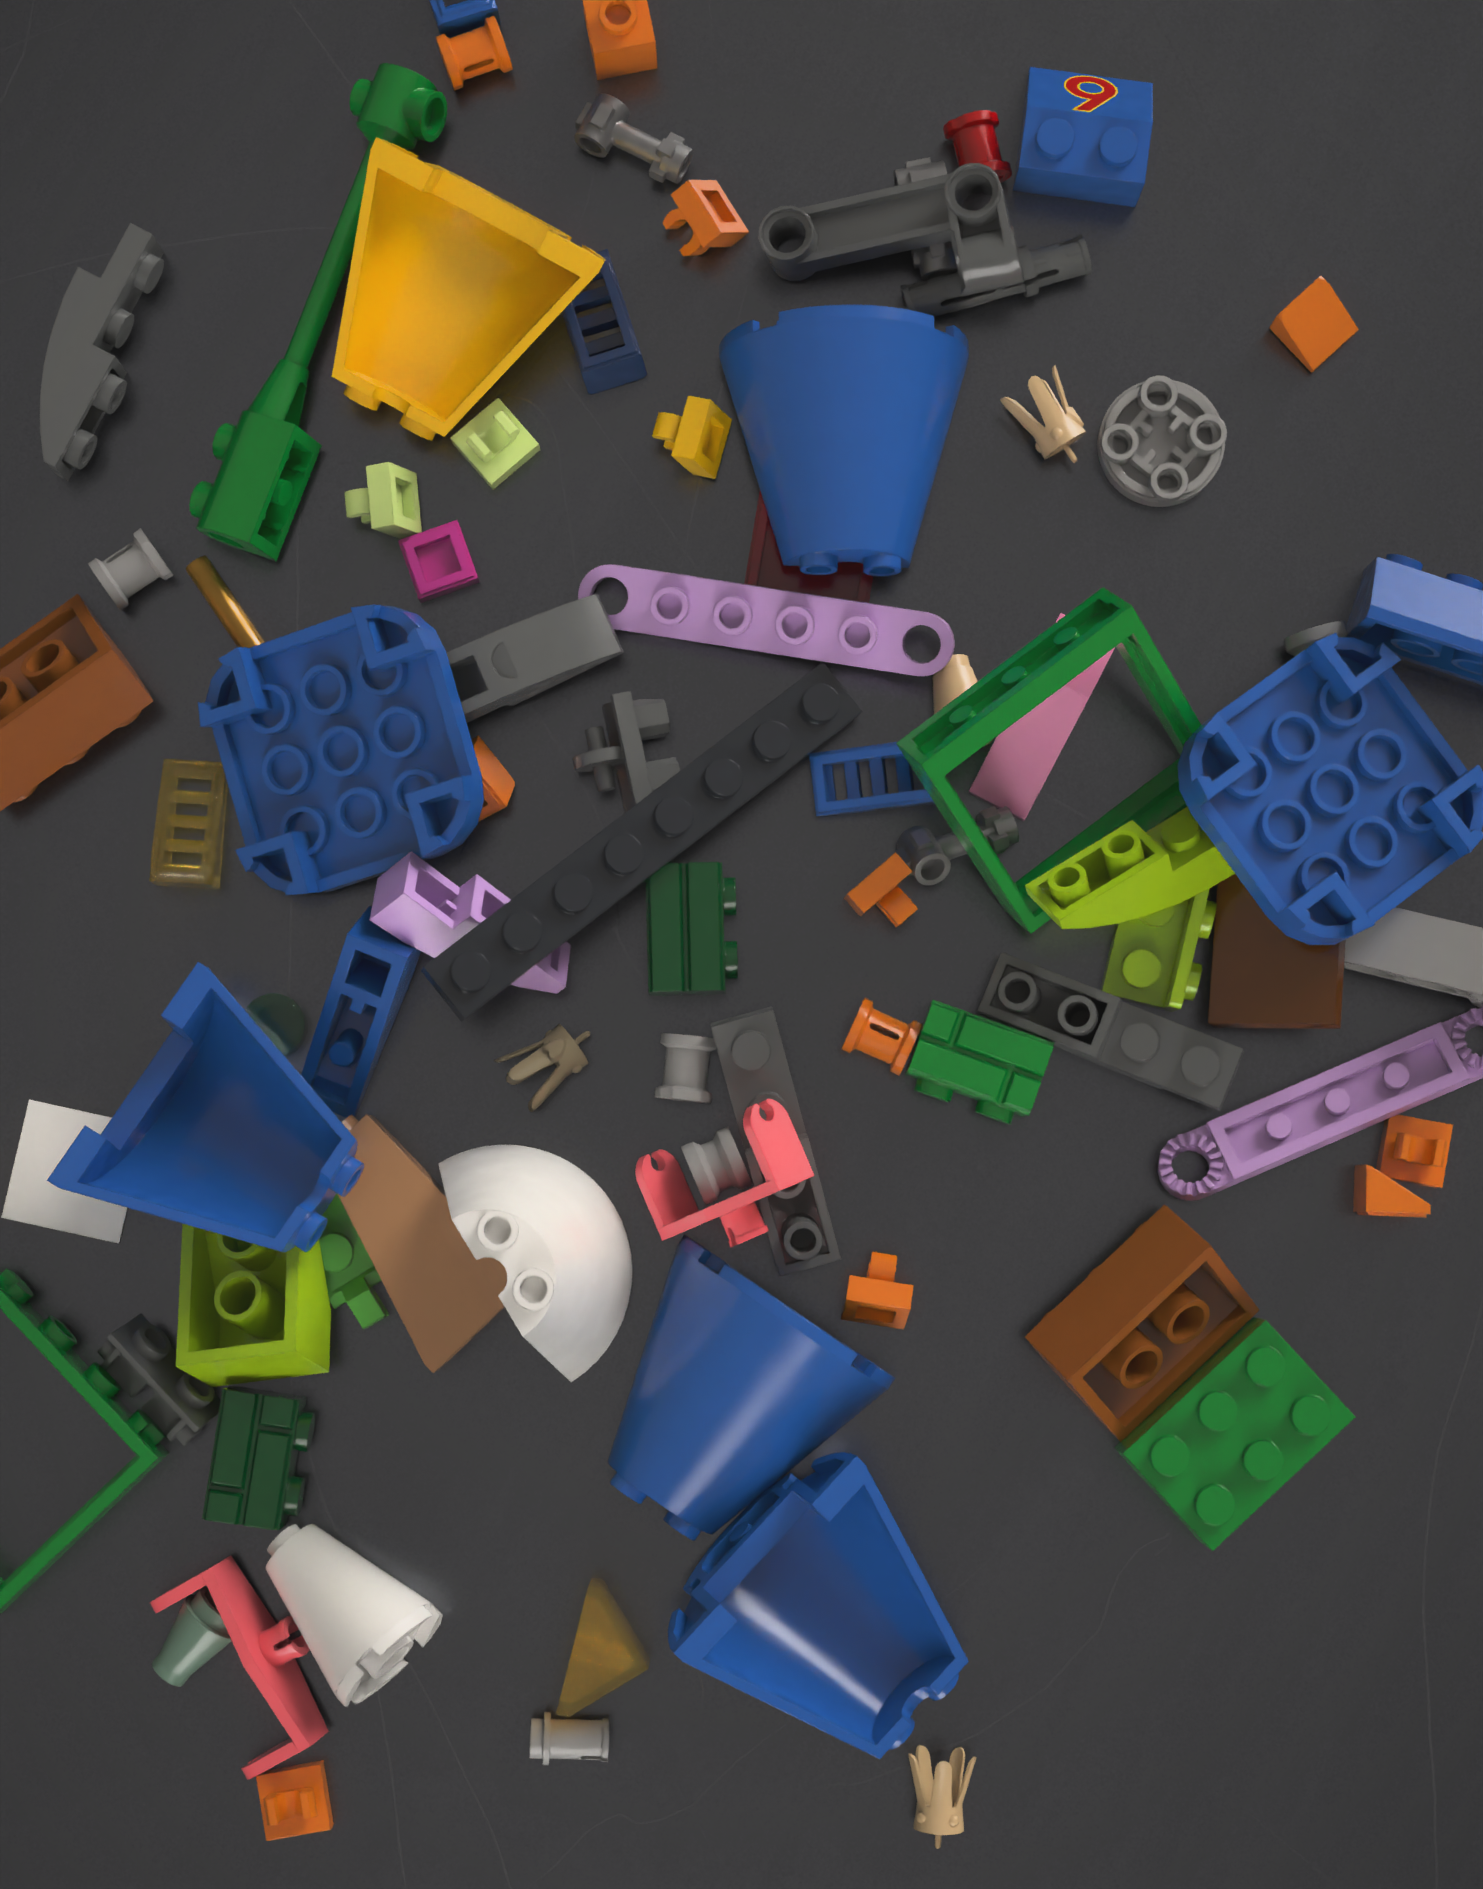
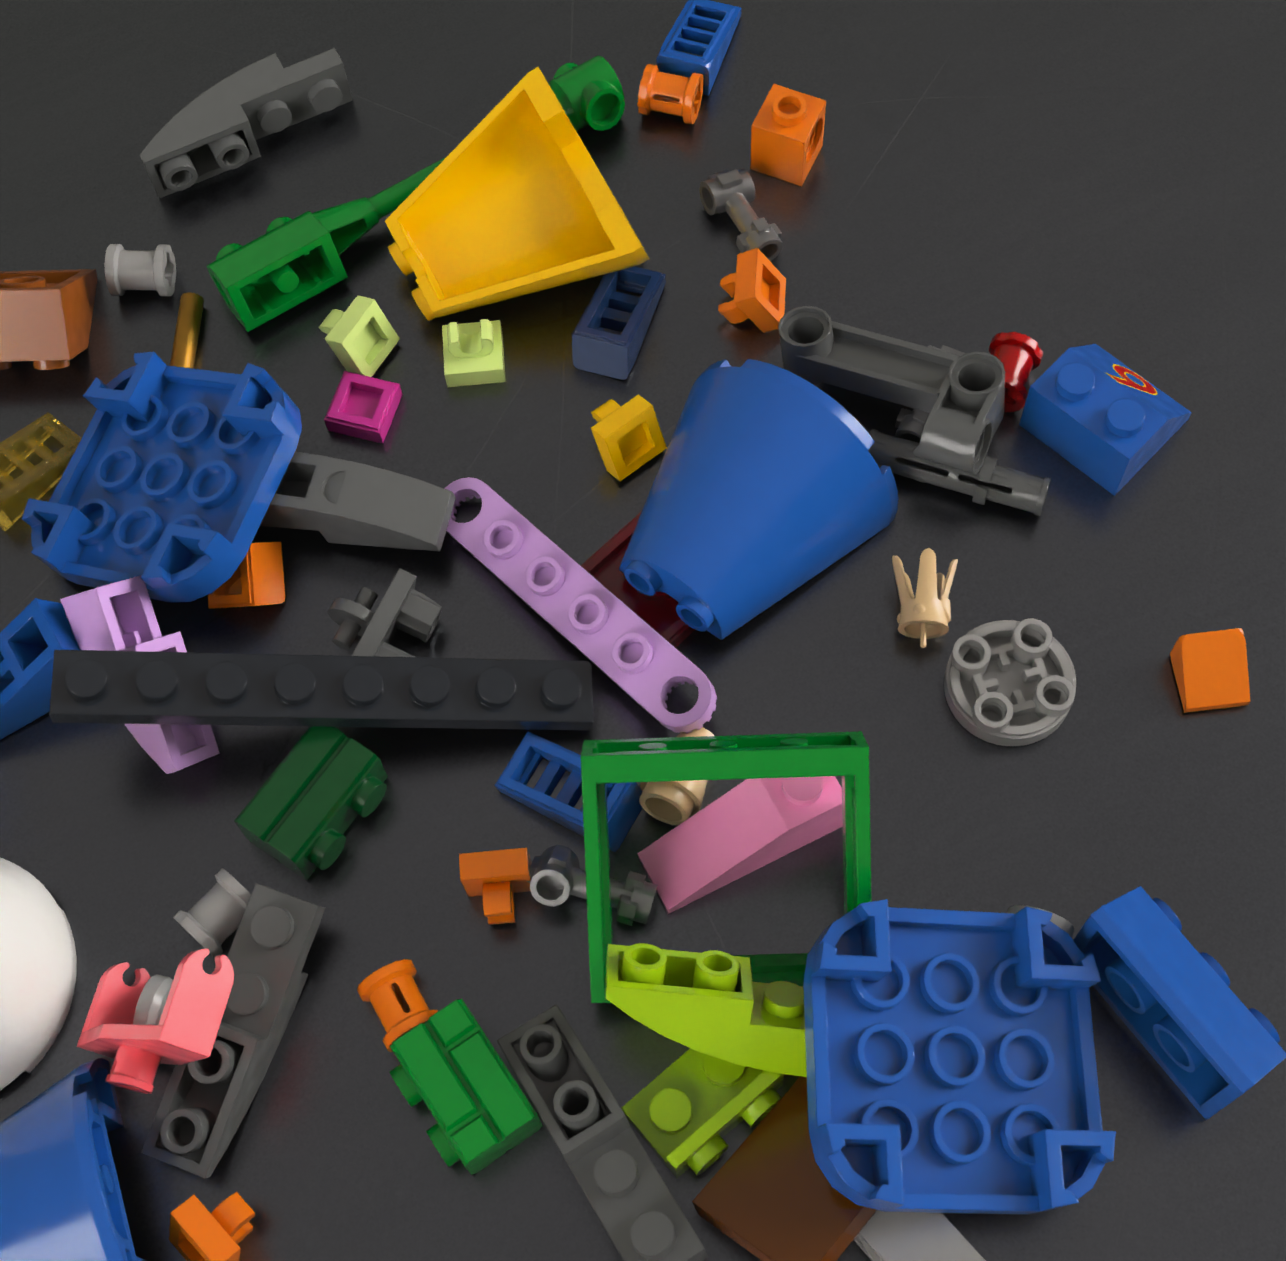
camera: 40 degrees right, 20 degrees down
dark tan piece [494,1024,590,1112] -> none

